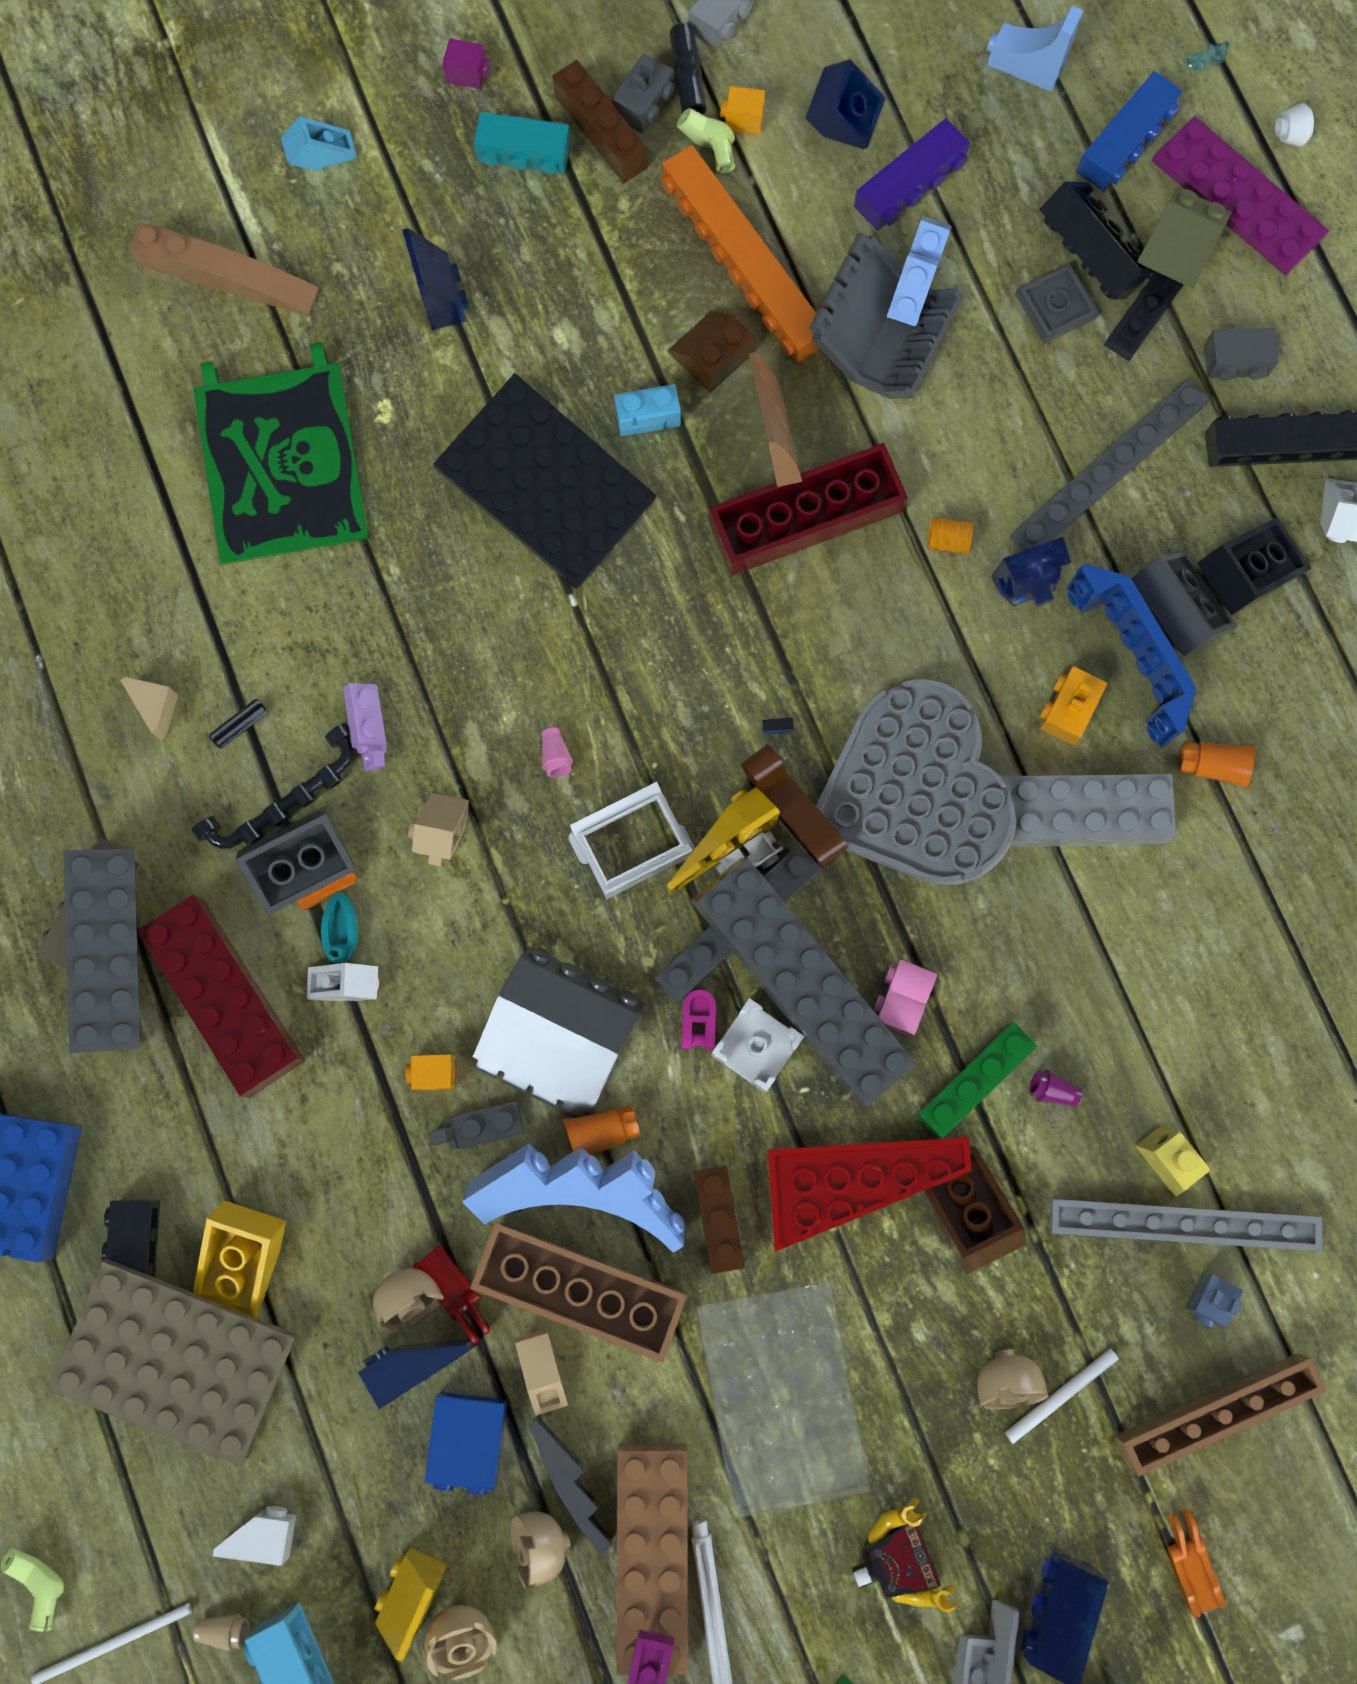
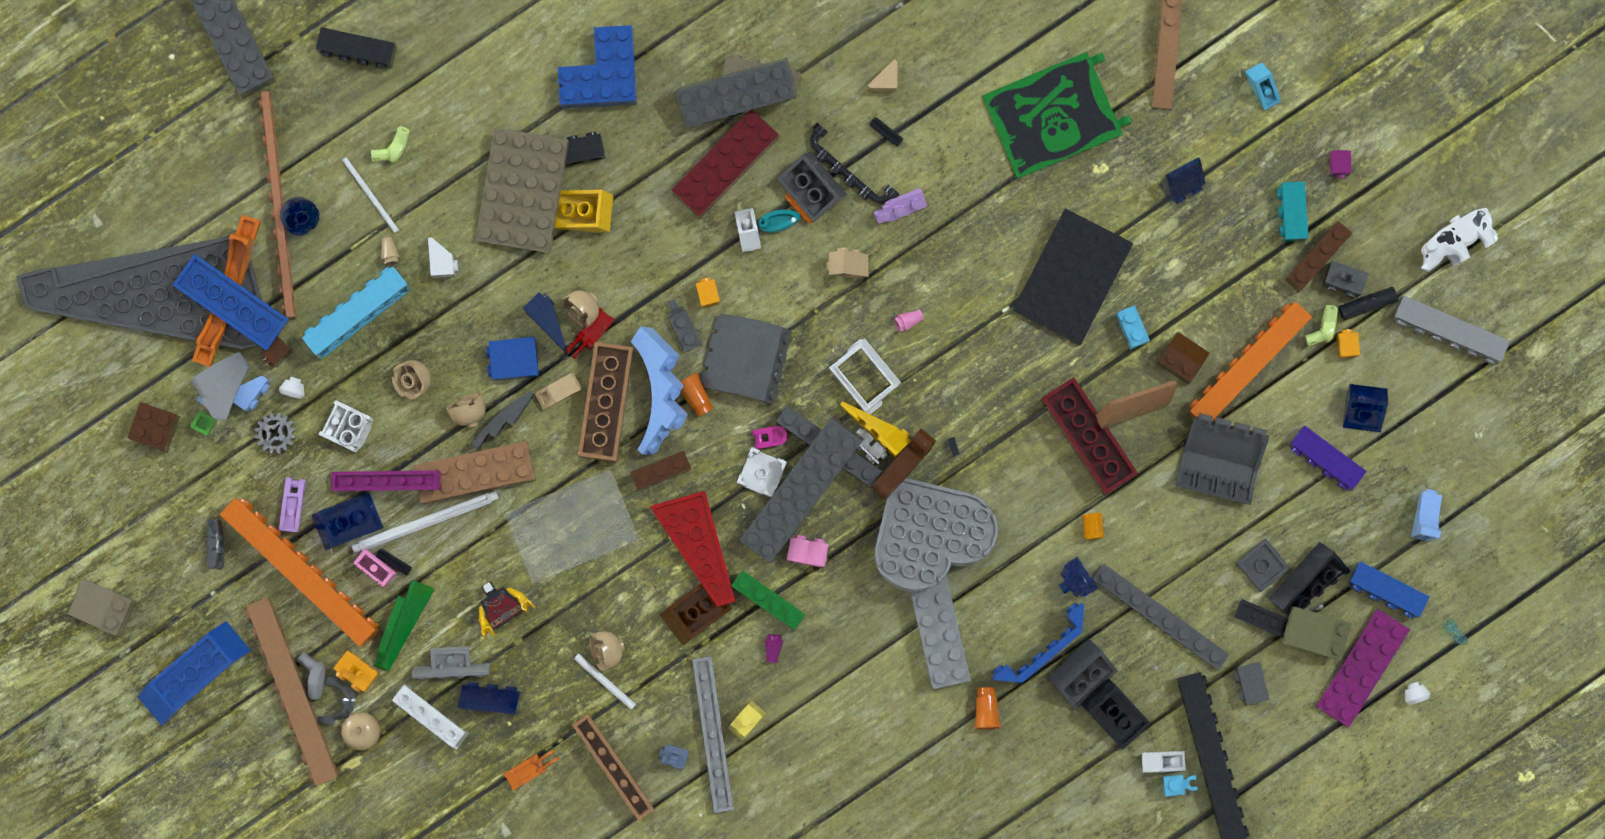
camera: 80 degrees right, 5 degrees up
yellow slope [374,1547,448,1662] -> none
light blue arch [887,216,952,327] -> none
light orange brick [1039,666,1108,746] -> none

